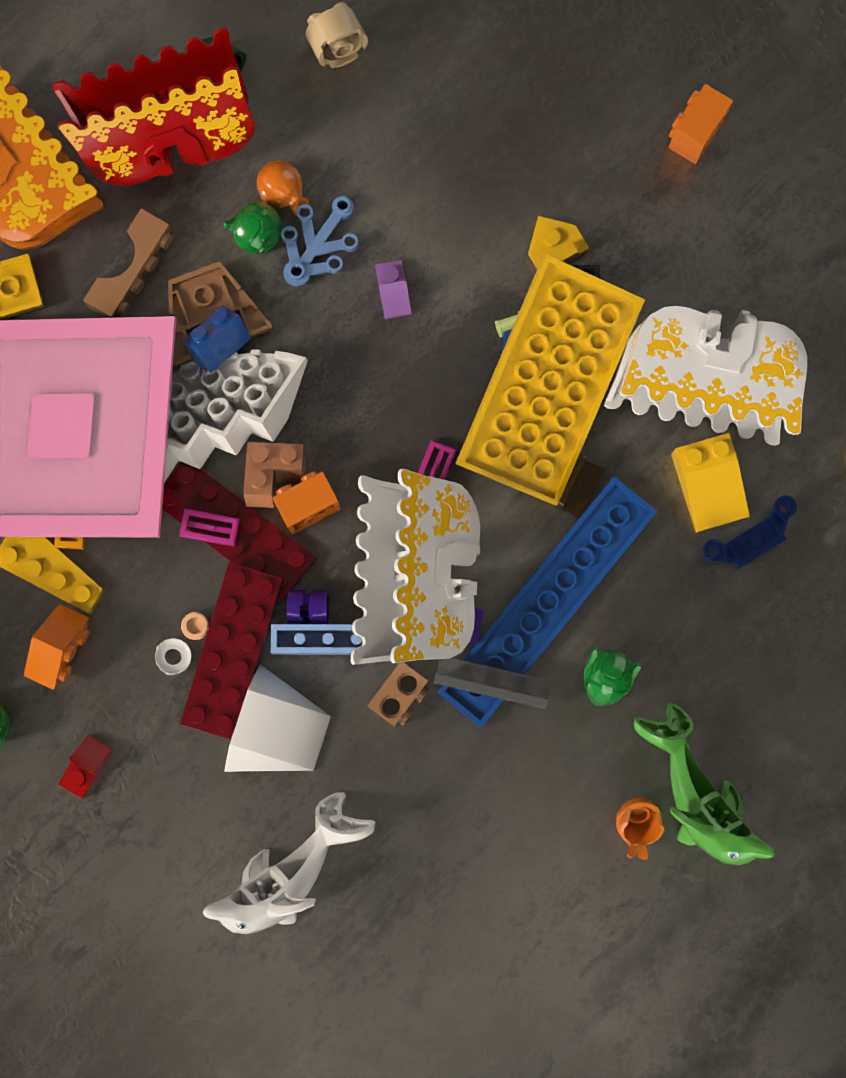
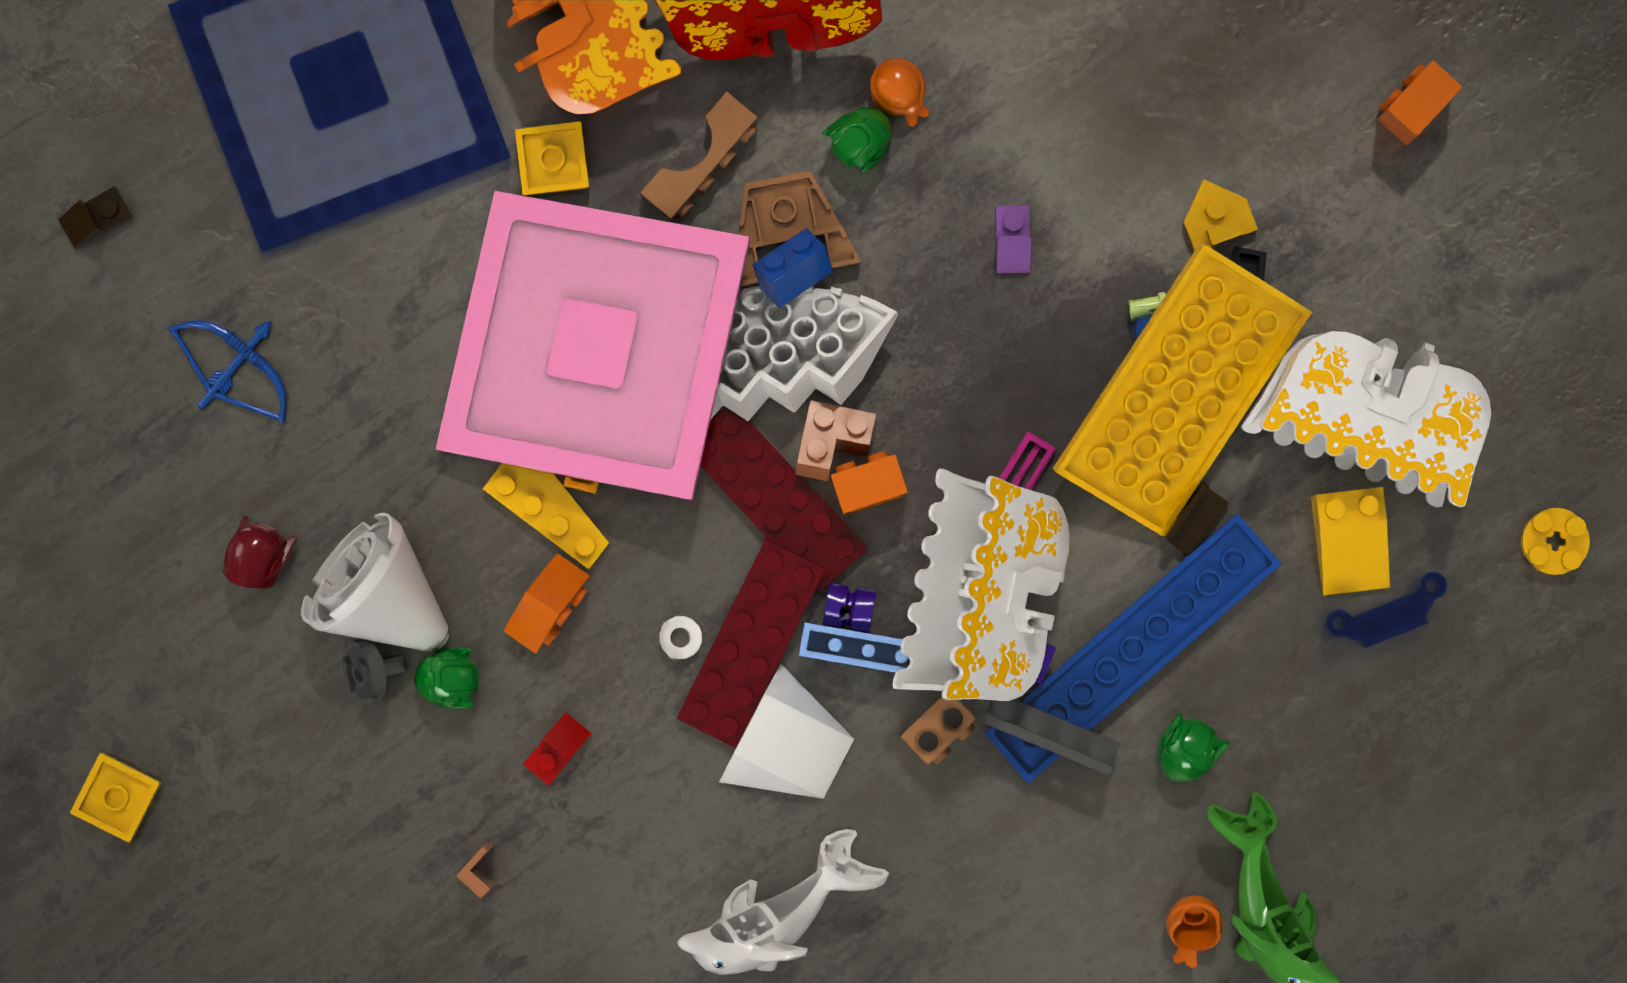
camera: 10 degrees right, 5 degrees up
dark pink tile [179,508,240,547] -> none
light nougat tile [181,612,210,640] -> none
medium blue plant [281,196,359,287] -> none
none -> nougat panel [456,842,496,899]

